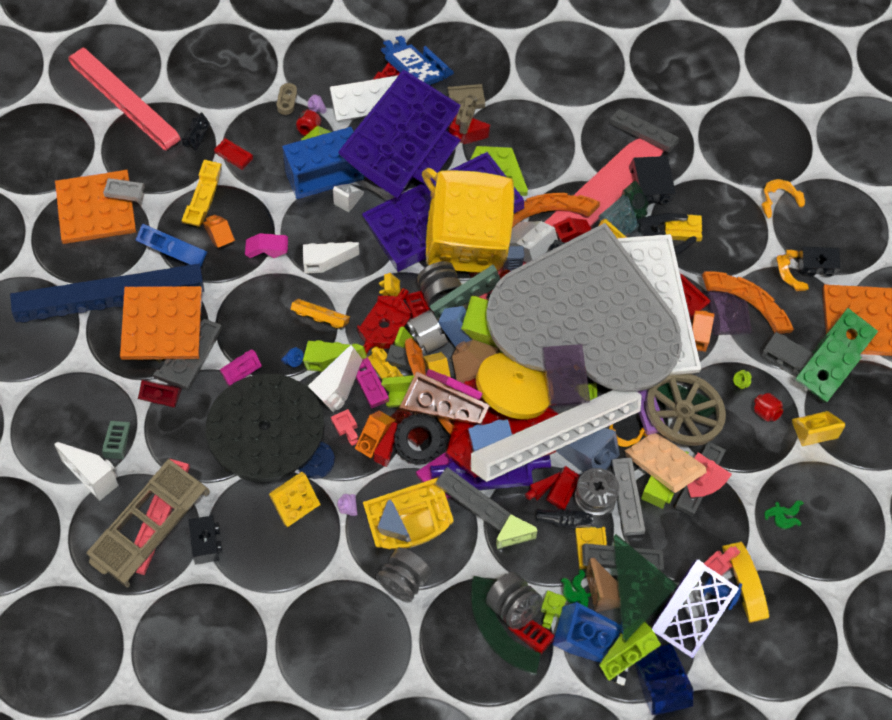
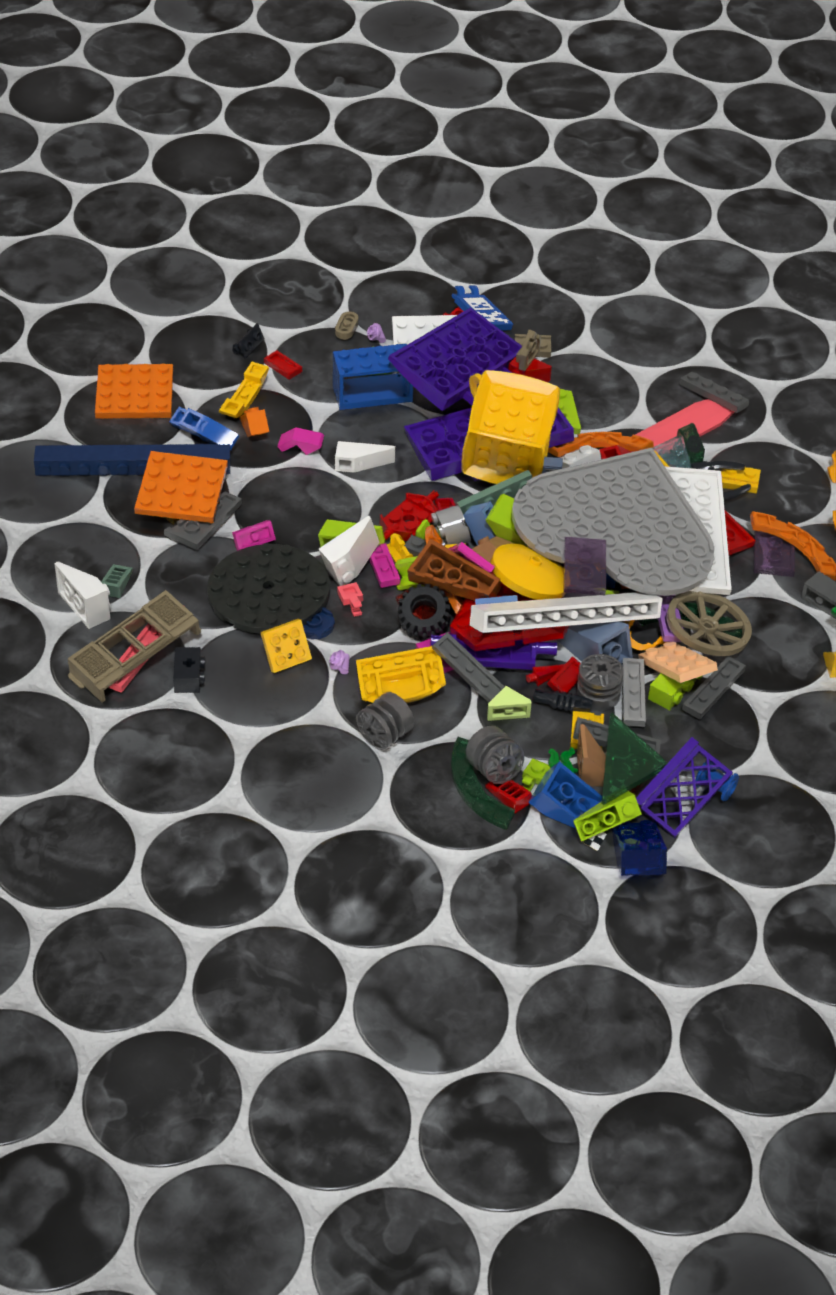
camera: 10 degrees right, 15 degrees down
coral beam [68,47,181,151] -> none
light grey plate [103,178,144,202] -> none
dark red slope [138,379,182,407] -> none
blue plate [281,347,304,367] -> none
light orange plate [290,299,350,328] -> none
red head [296,110,321,136] -> none
white slope [333,184,364,212] -> none
orange slope [354,410,395,458] -> none
red slope [374,422,397,467] -> none
sand blue slope [378,500,411,542] -> none
yellow tile [379,273,400,297] -> none
flat silver wheel [417,261,462,309] -> none
blue slope [423,46,454,79] -> none
black panel [629,156,676,205] -> none
coral shield [687,453,732,498] -> none
orange slope [691,311,714,352] -> none
coral plate [703,546,741,579] -> none
yellow slope [722,542,769,623] -> none
lime plate [734,370,752,389] -> none
red head [754,393,783,422] -> none
green piece [764,501,804,529] -> none

